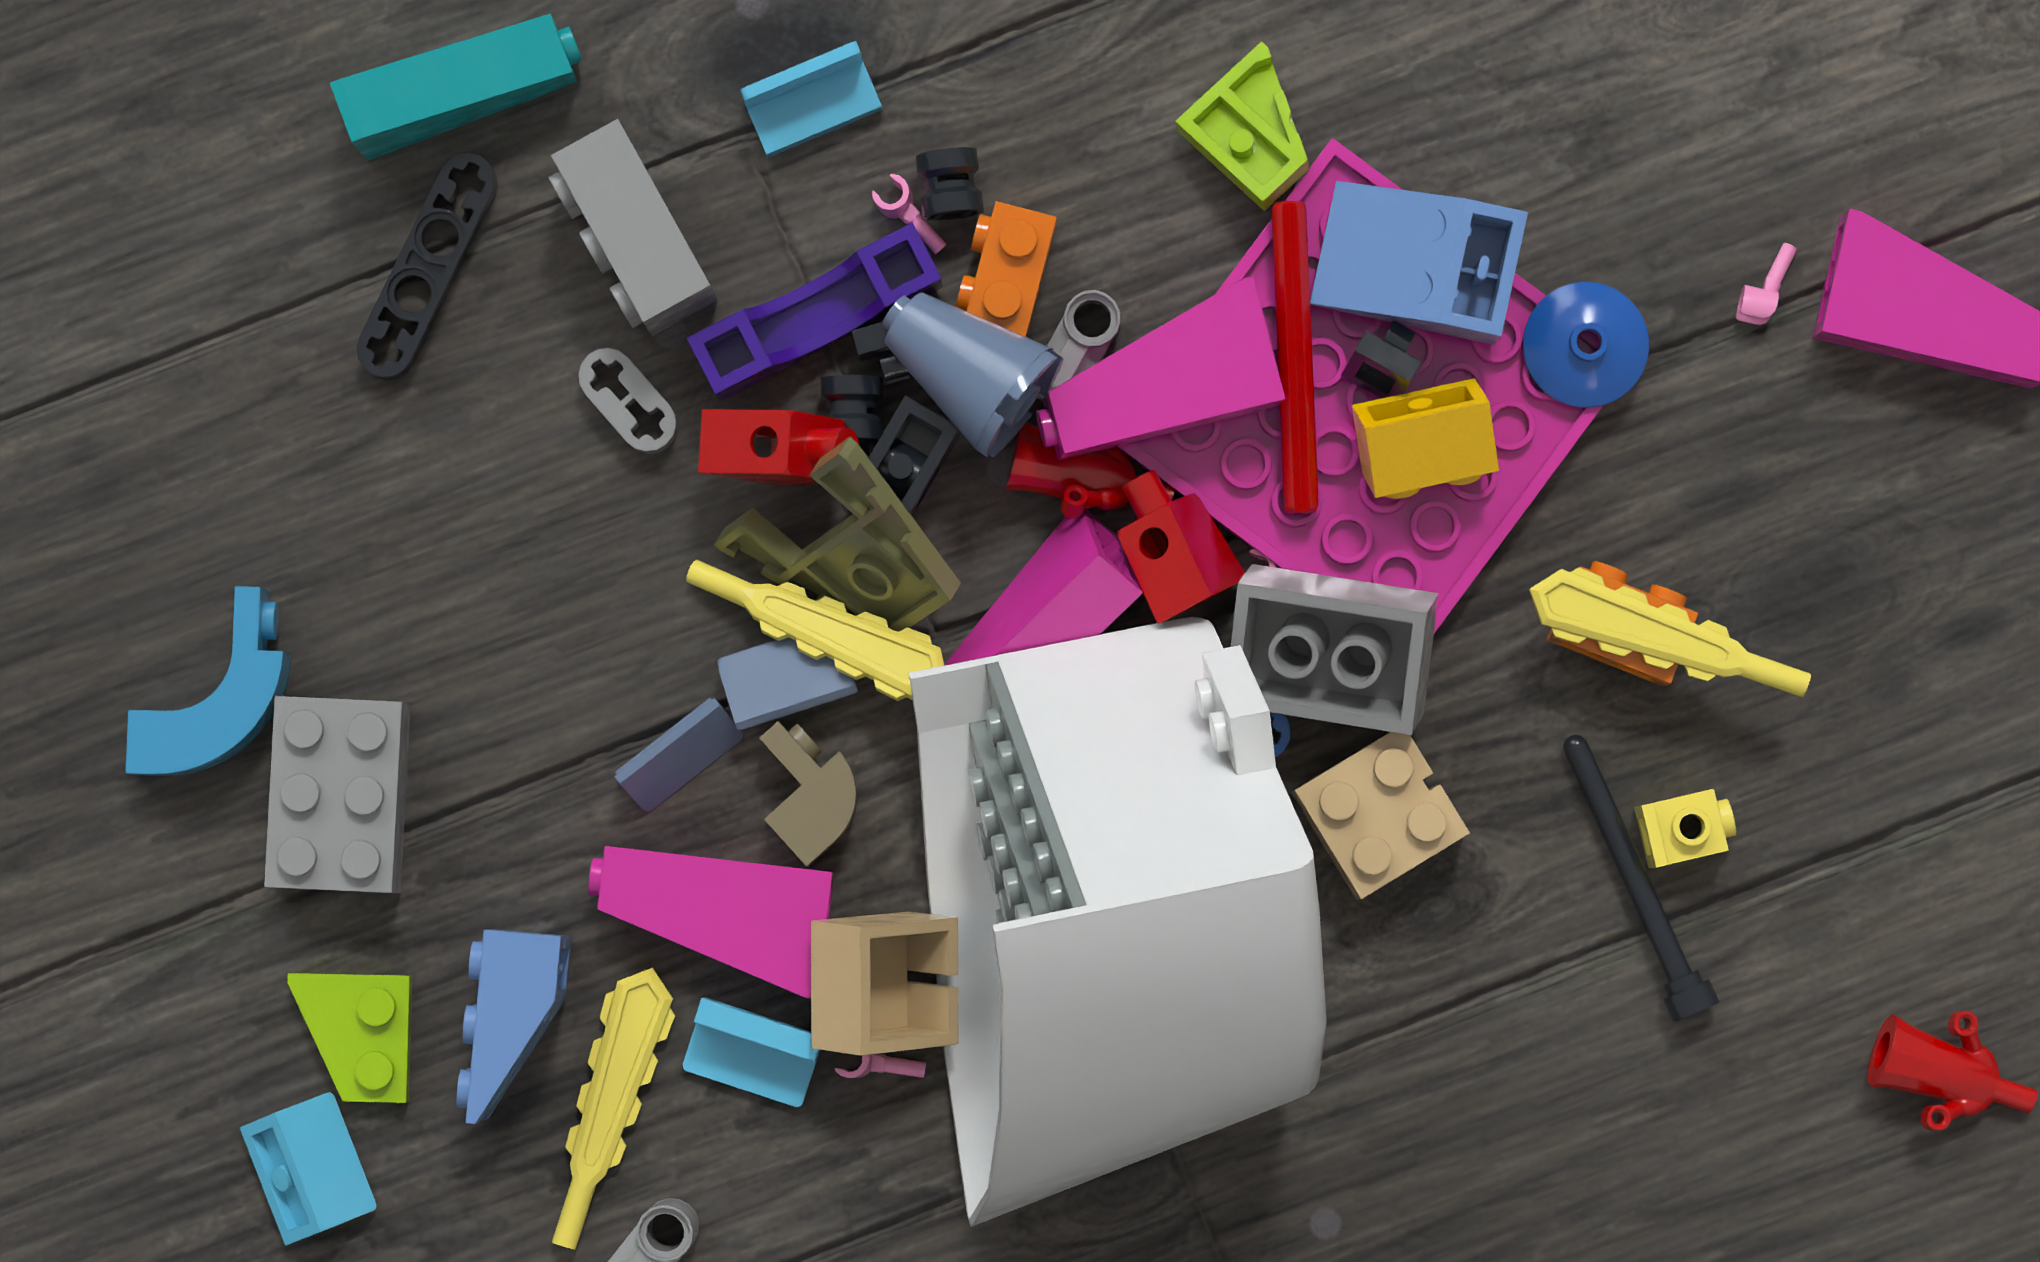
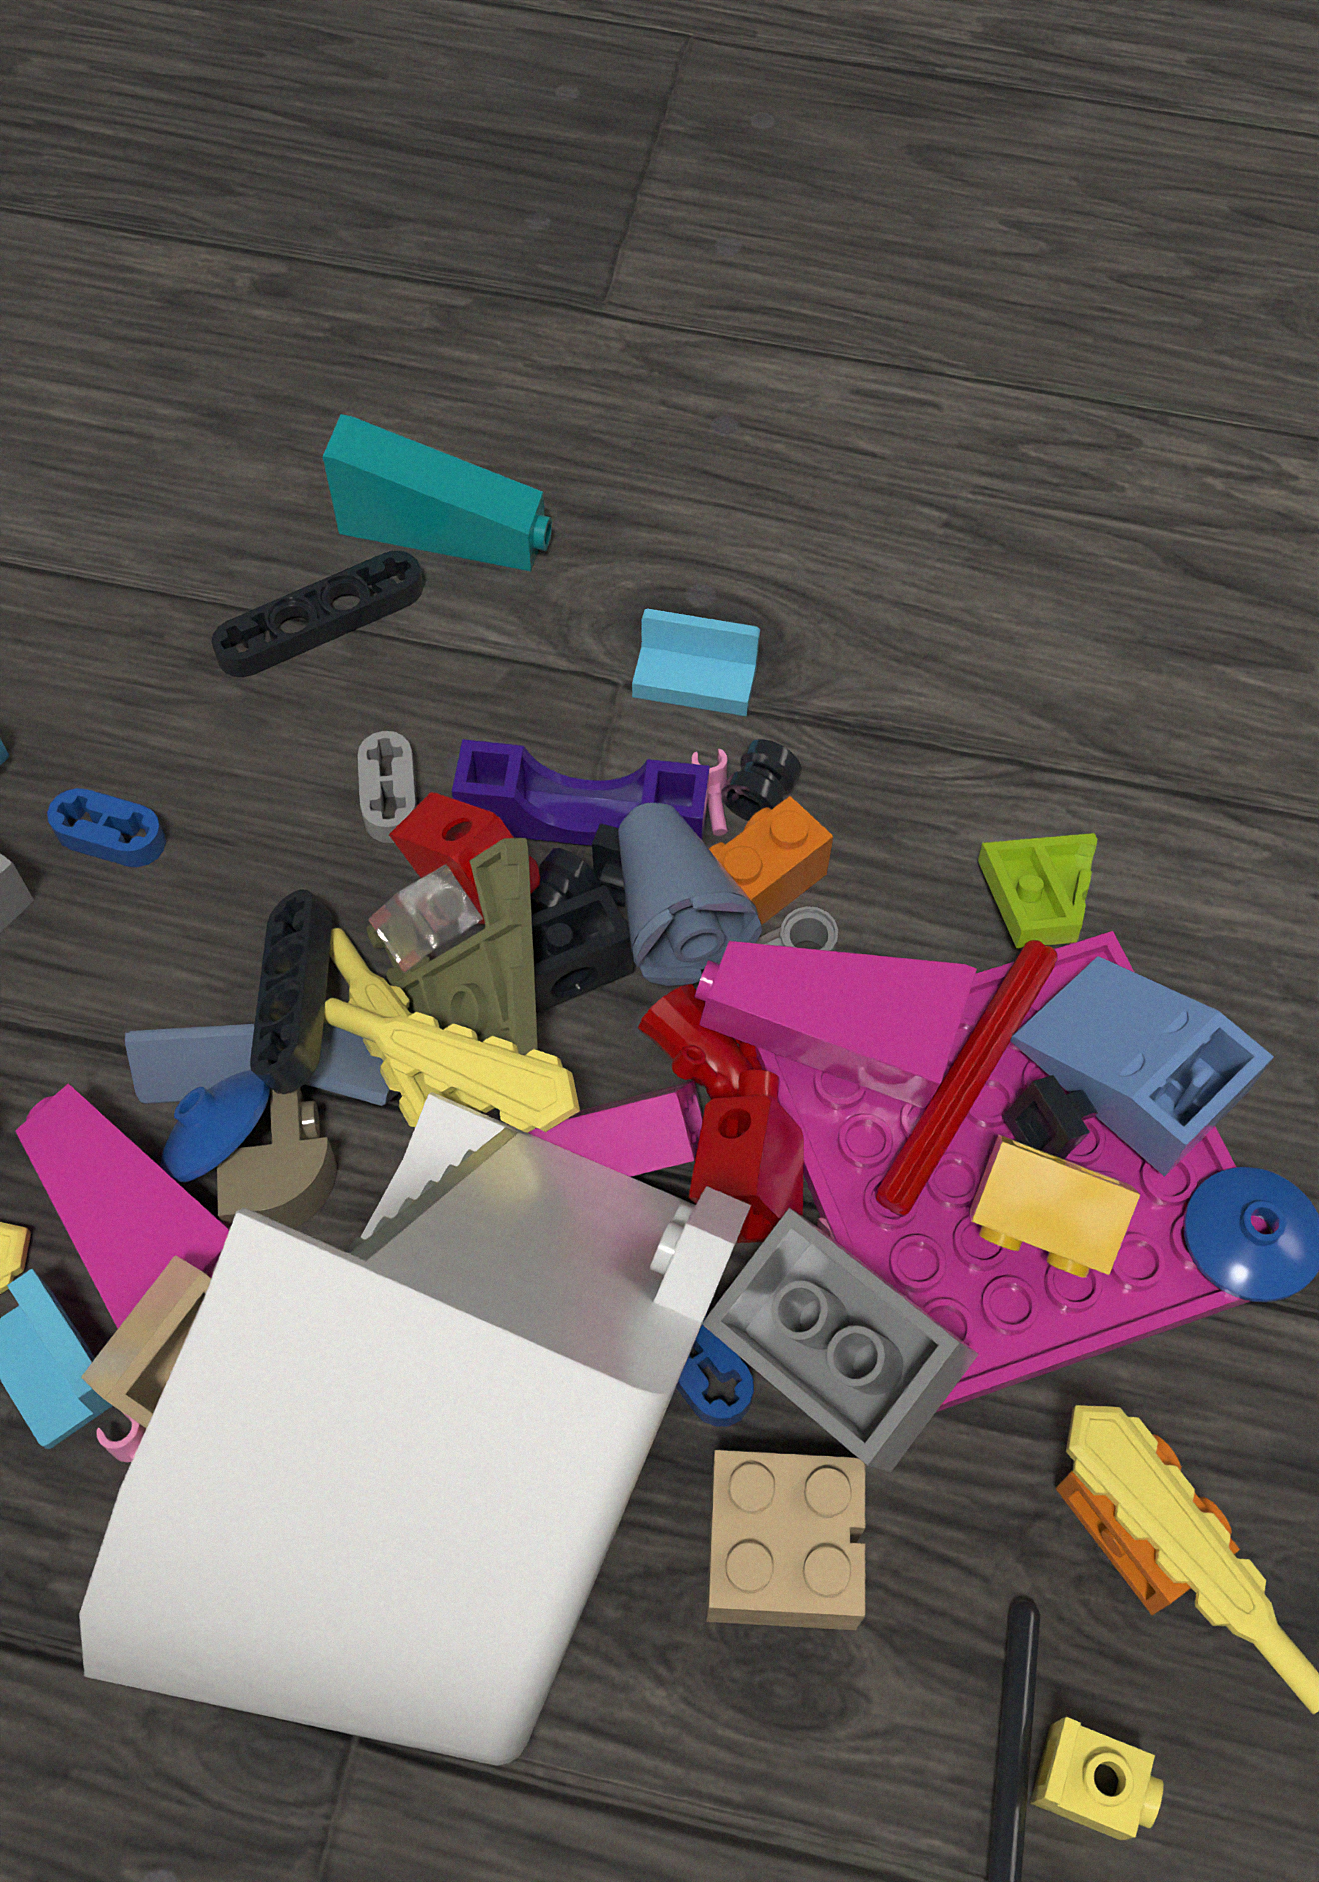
camera: 35 degrees right, 25 degrees down
light grey brick [548,119,717,337] -> none
none -> blue beam [47,788,166,867]
none -> blue dish [160,1070,270,1183]
none -> black beam [250,889,332,1095]
none -> light yellow sword [324,998,580,1133]
none -> clear brick [368,864,483,973]

